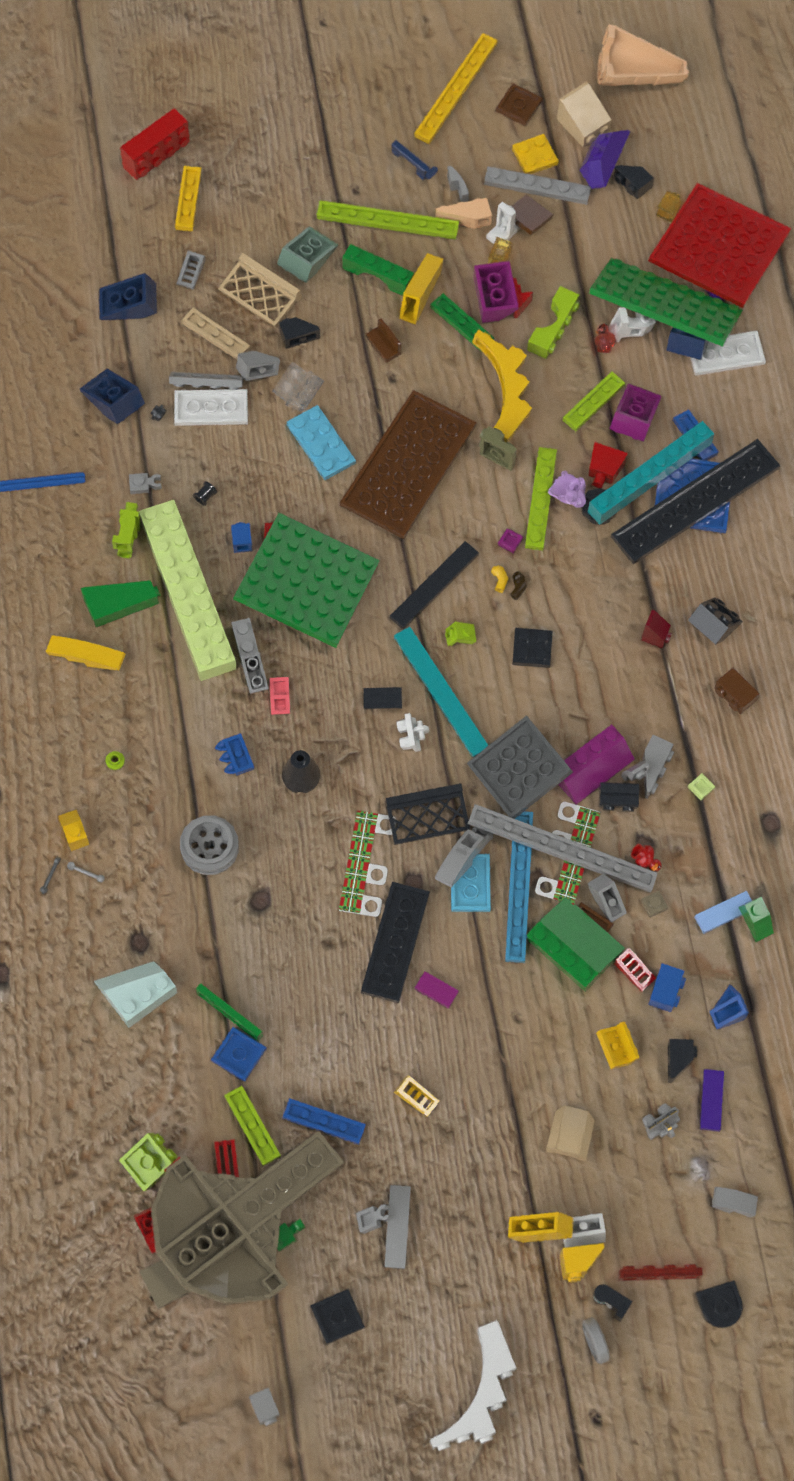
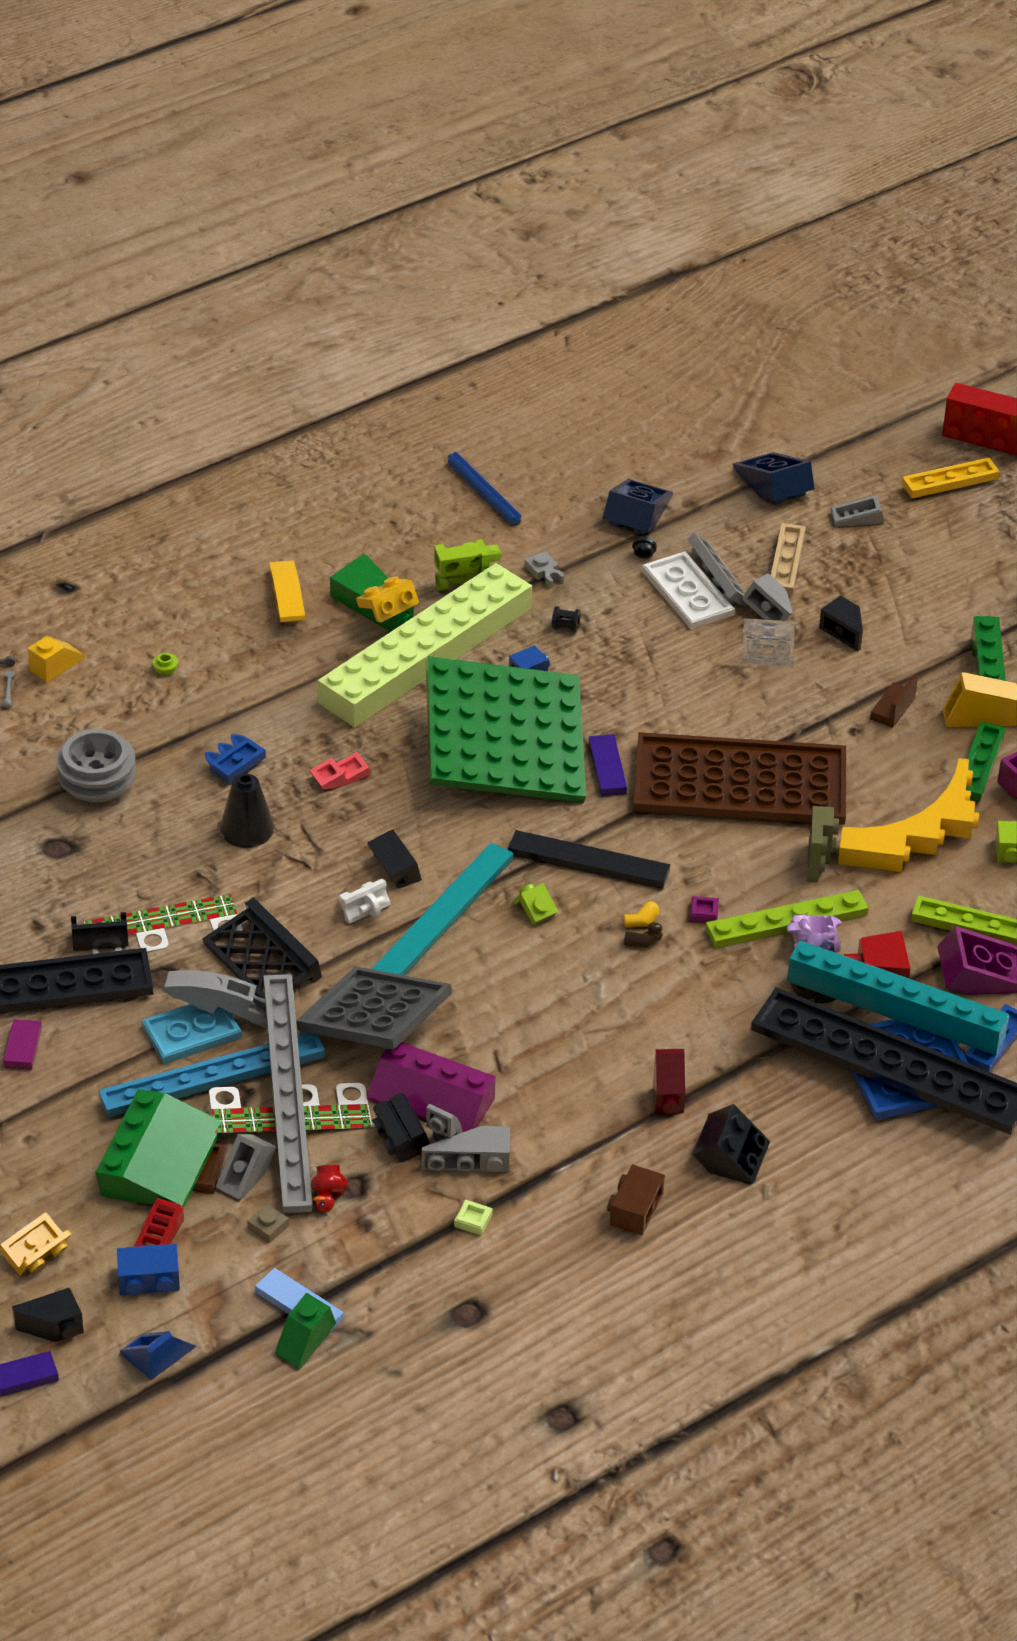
camera: 65 degrees right, 25 degrees down
tan fence [218,253,302,328] -> none
light grey slope [231,618,269,694] -> none
sand green slope [277,226,338,282] -> none
medium azure plate [287,405,356,481] -> none
black plate [512,628,553,668] -> none
none -> black hinge [71,912,129,951]
none -> yellow bracket [356,576,419,622]
none -> dark purple tile [588,734,627,796]

